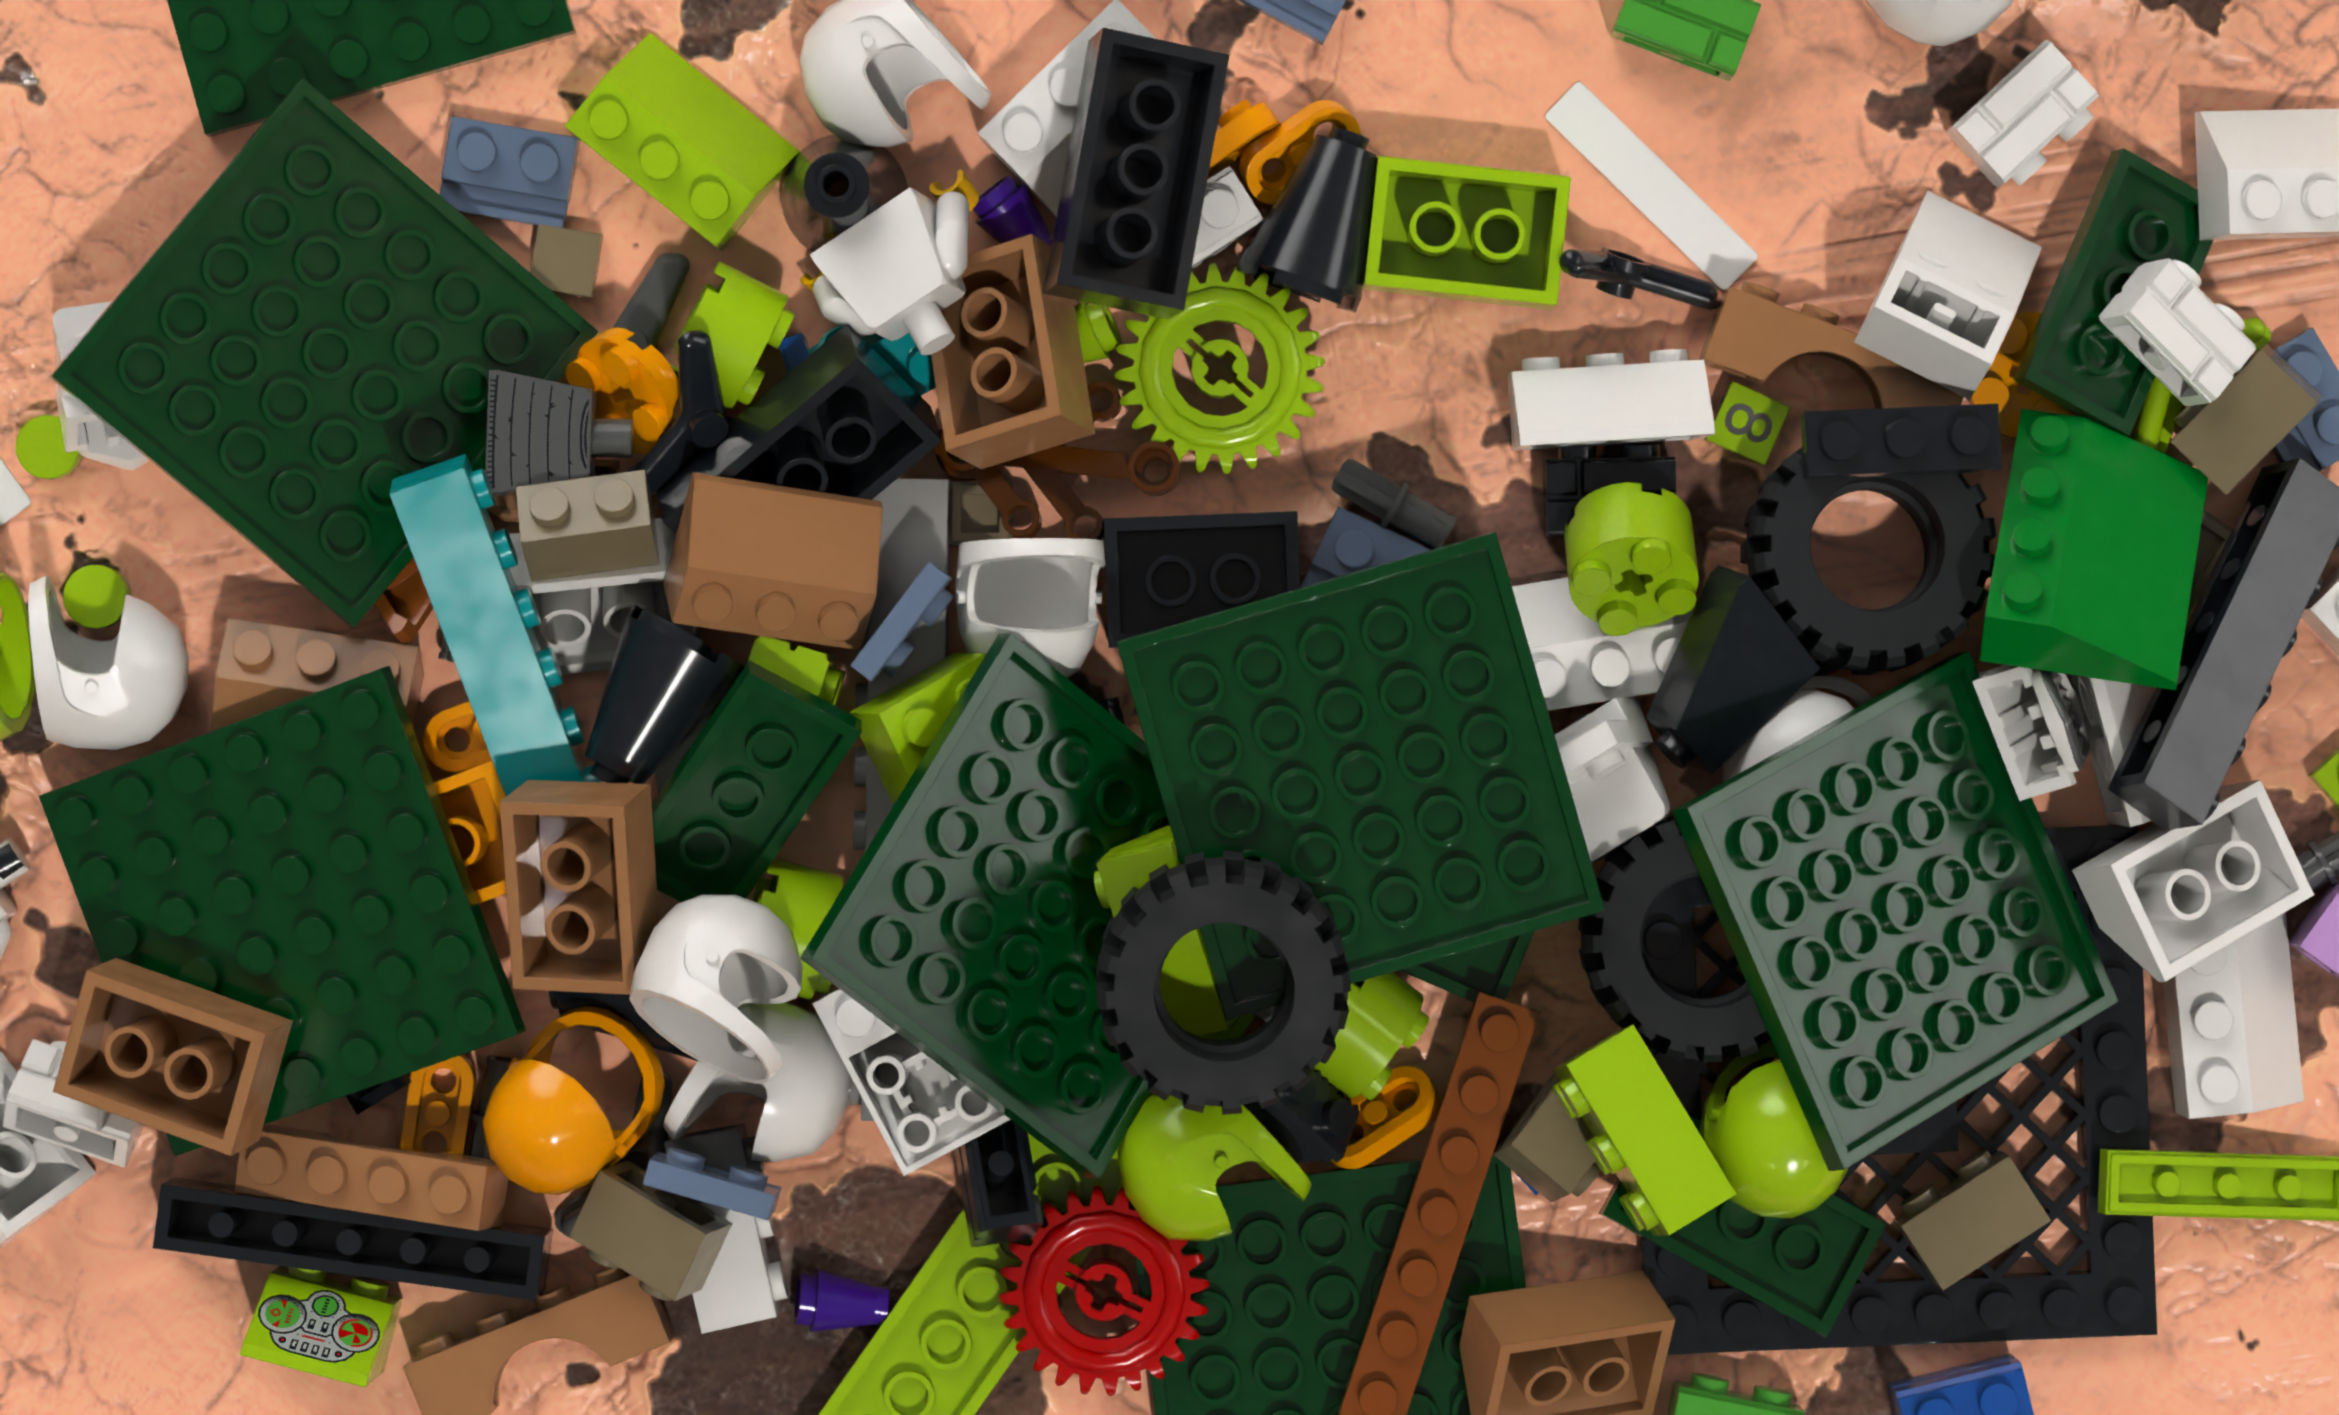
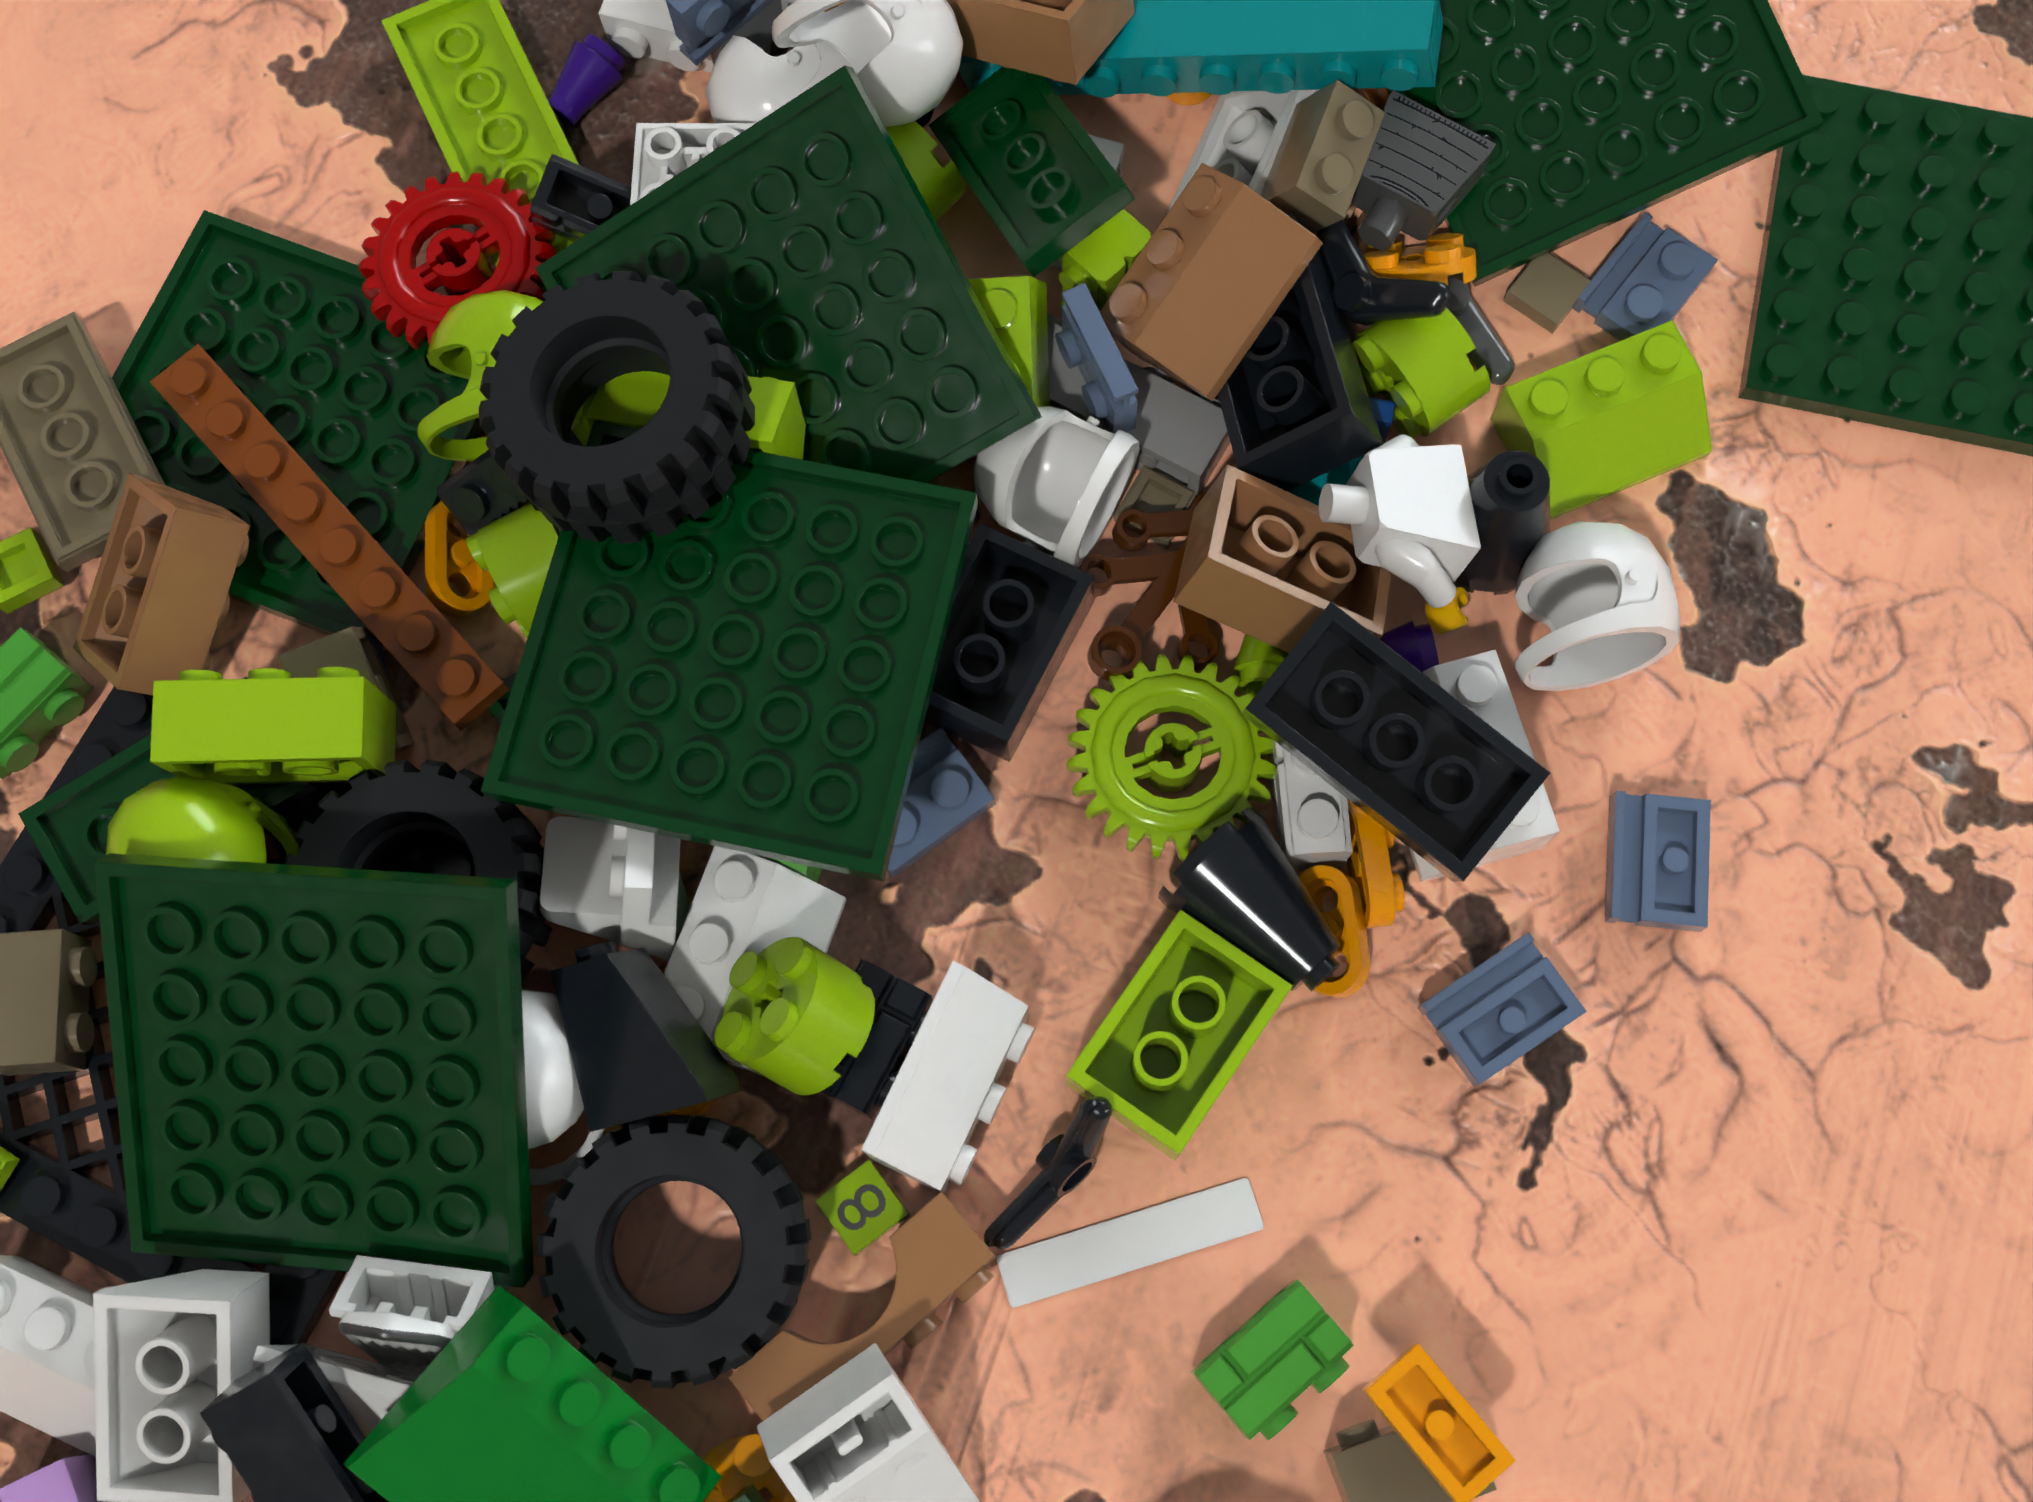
camera: 125 degrees right, 15 degrees down
black cone [585,604,744,784] -> none
dark grey axle [1331,459,1457,550] -> none
black plate [1801,404,2002,479] -> none

